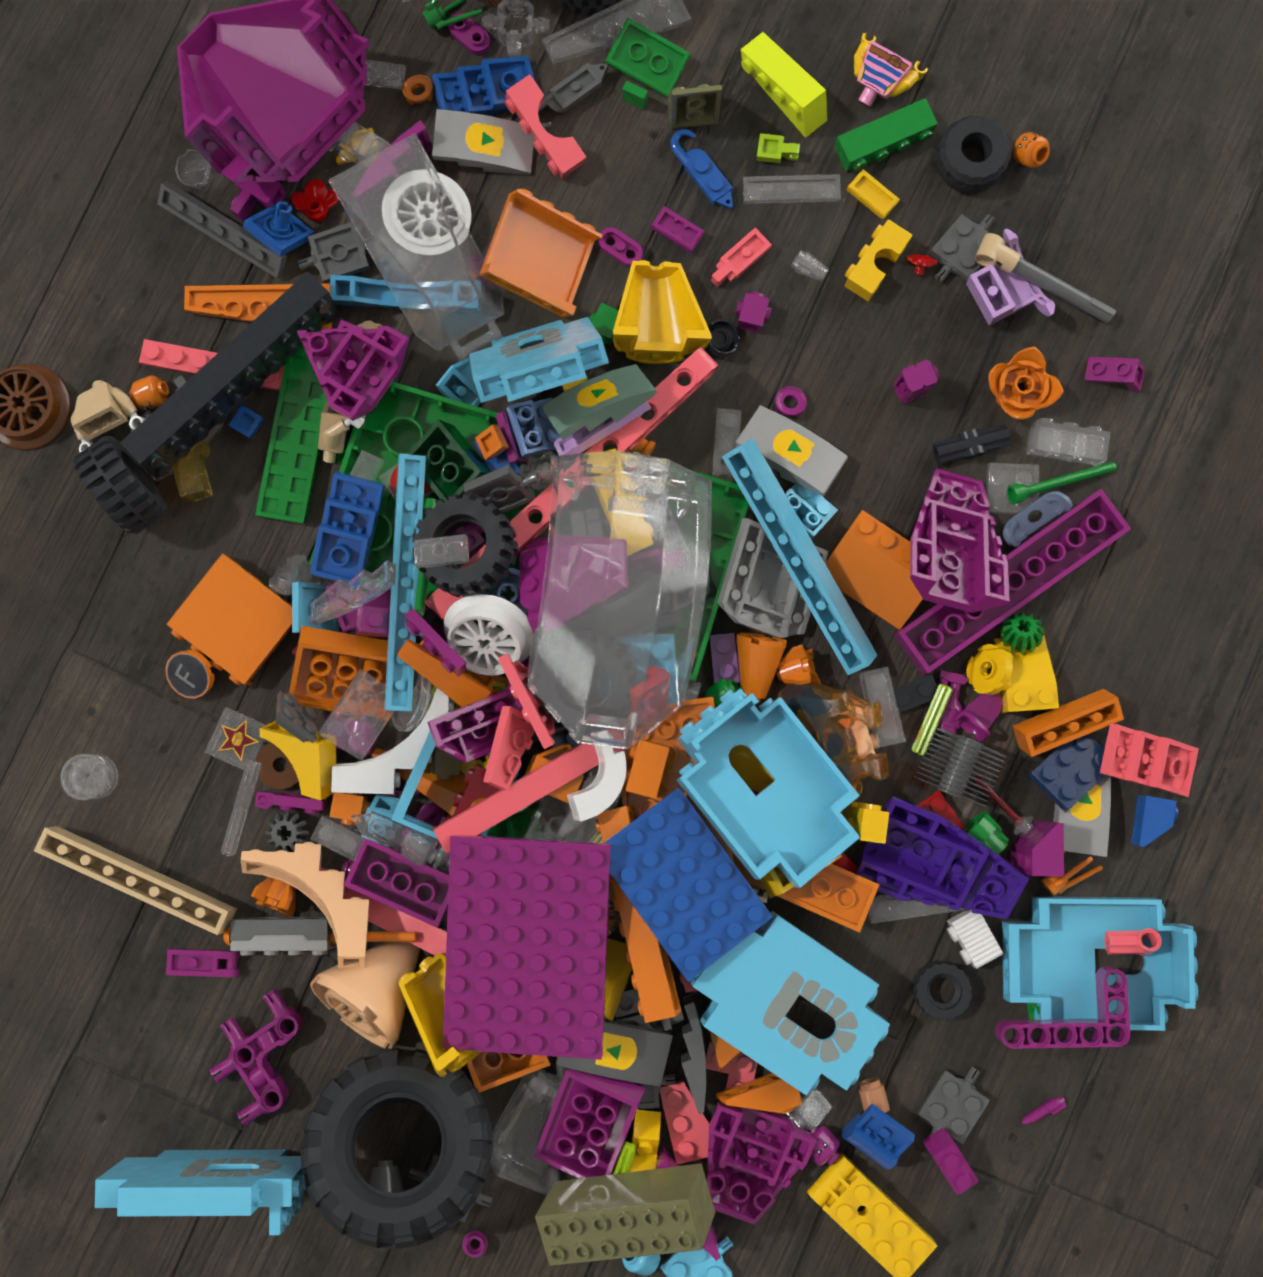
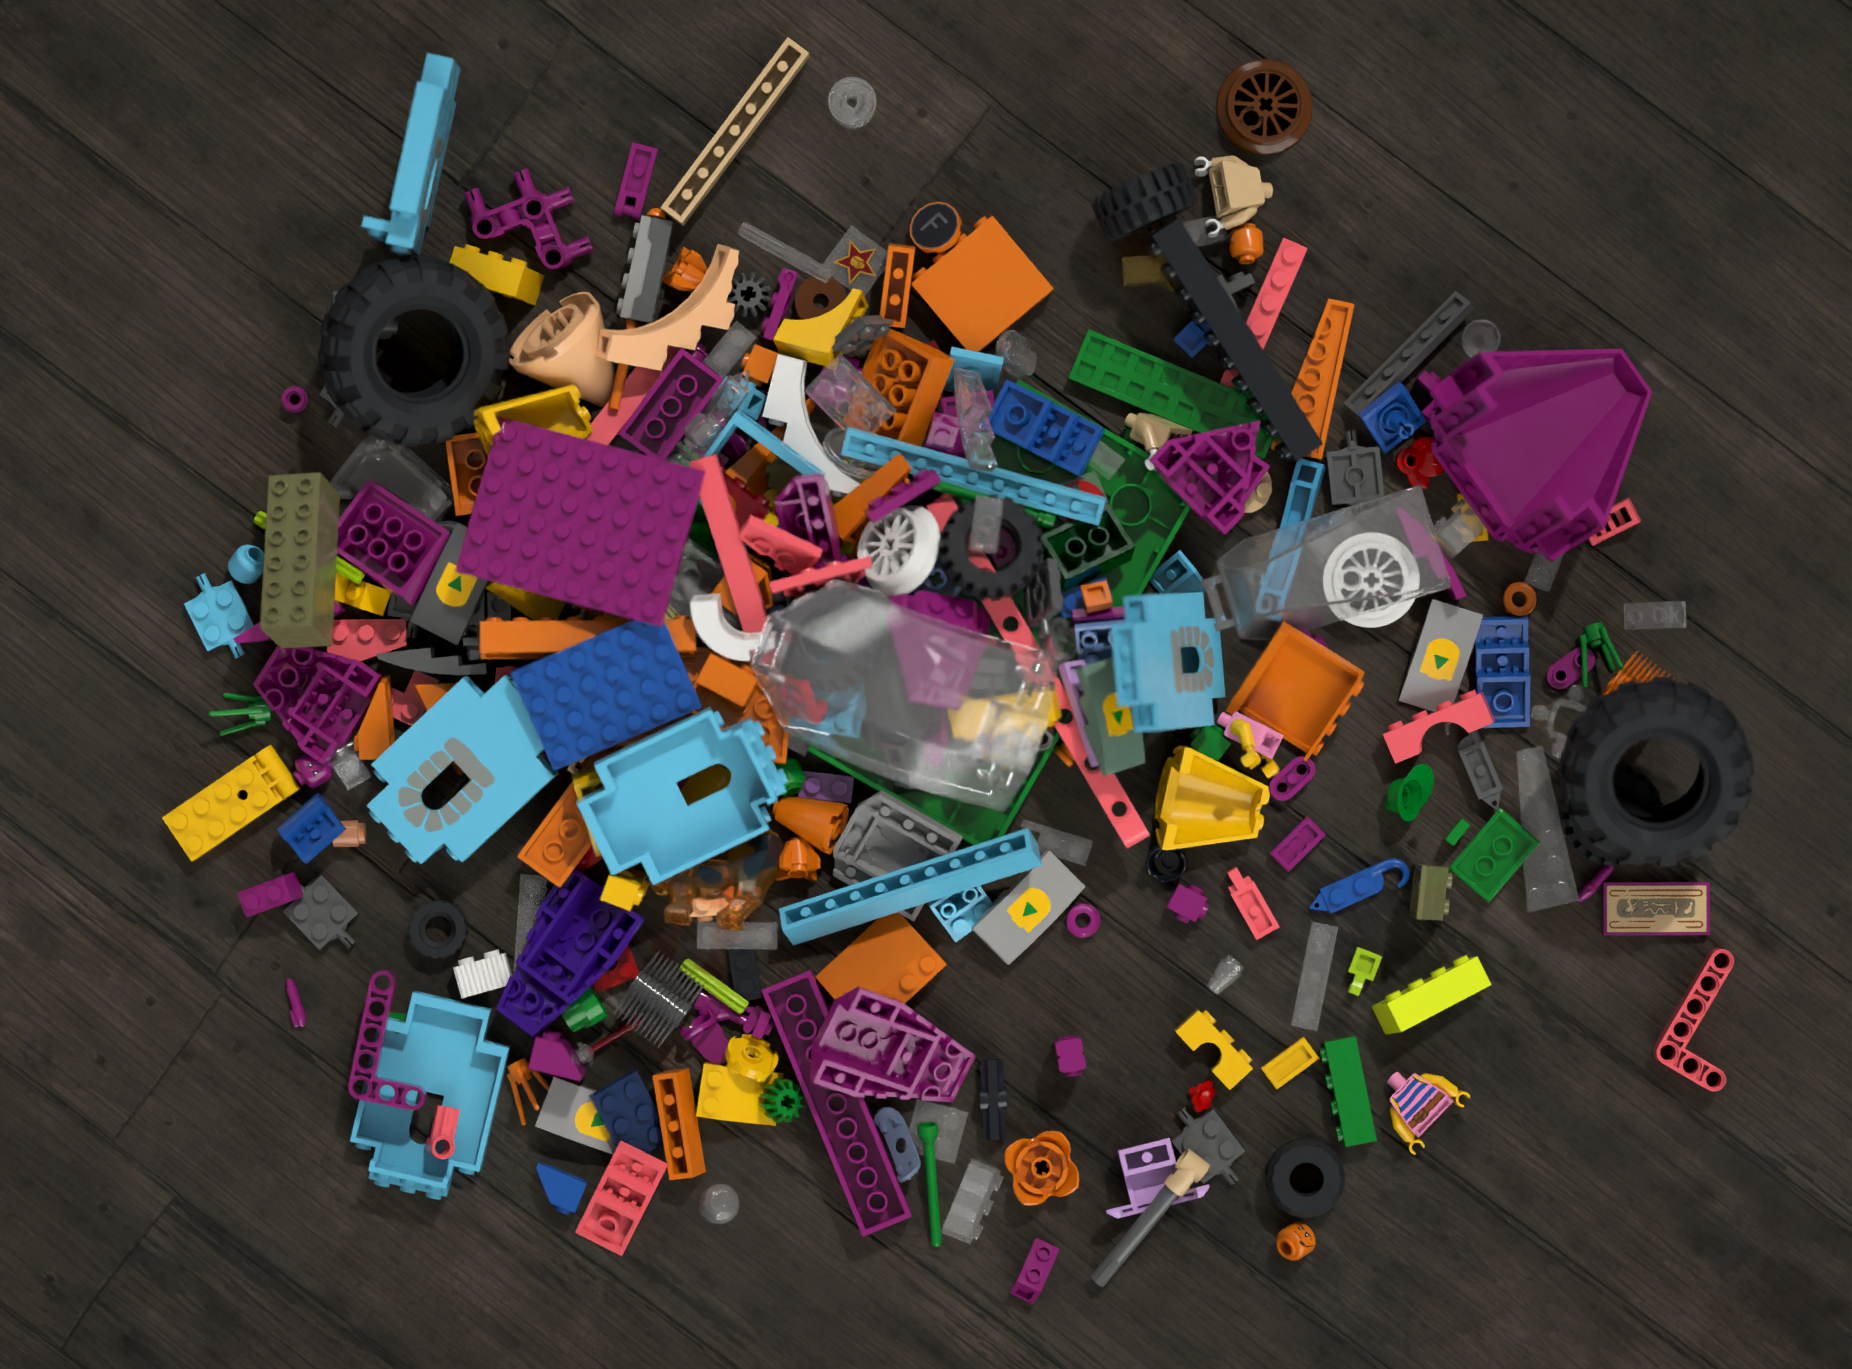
camera: 90 degrees right, 5 degrees up
none -> green plant [209,692,271,736]
none -> yellow wedge [450,244,544,306]
none -> clear hair [698,1183,740,1225]
none -> magenta plate [752,1010,774,1039]
none -> orange brick [880,243,916,328]
none -> torso [1217,711,1284,779]
none -> green piece [1384,763,1434,822]

